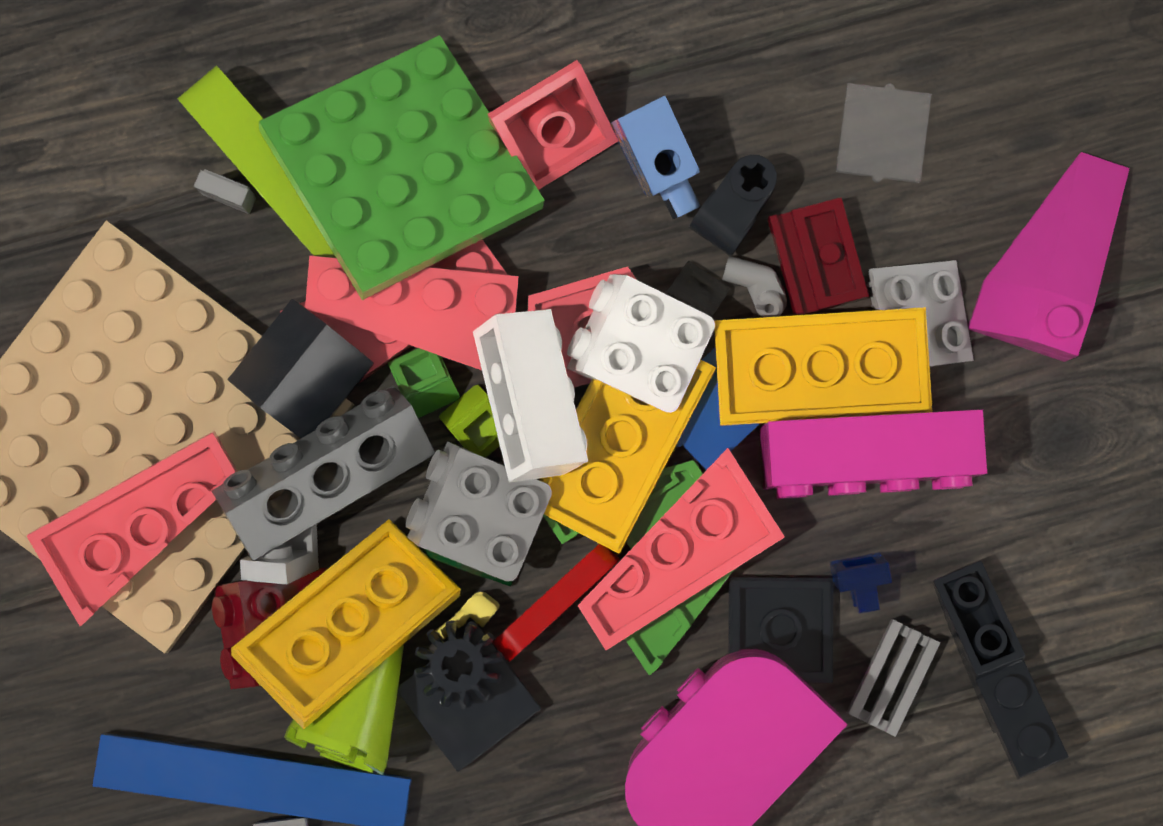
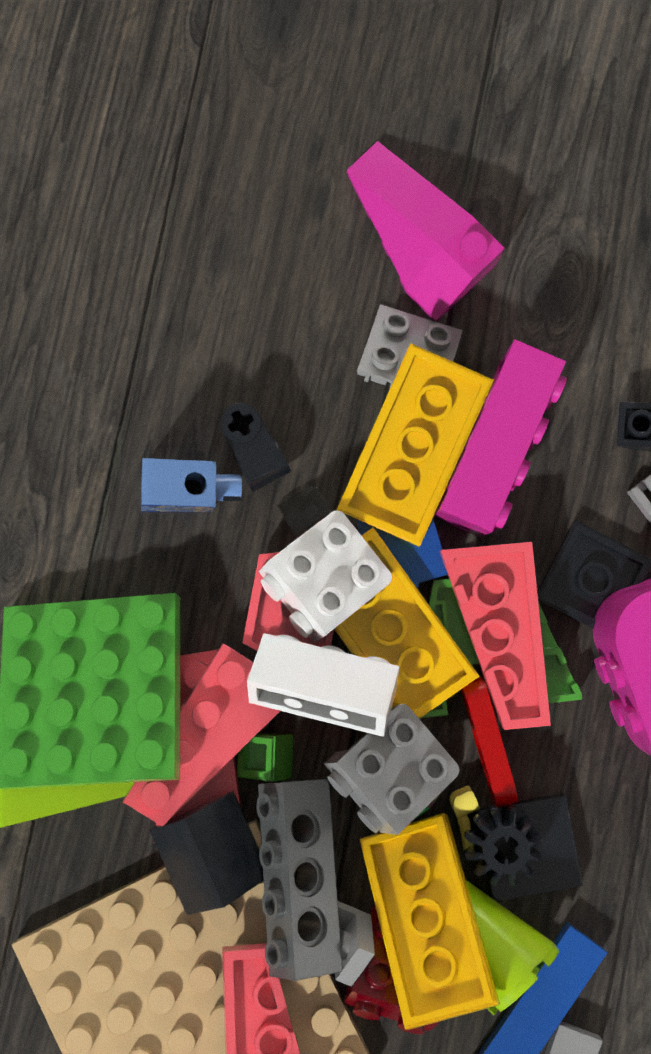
camera: 60 degrees left, 0 degrees up
light grey tile [194,169,256,214] -> none
lime slope [439,385,500,458] -> none
coral slope [488,60,618,190] -> none
light grey arm [722,256,787,318] -> none
dark red plate [768,197,869,316] -> none
clear blue tile [829,553,892,614] -> none
clear piece [836,83,931,183] -> none

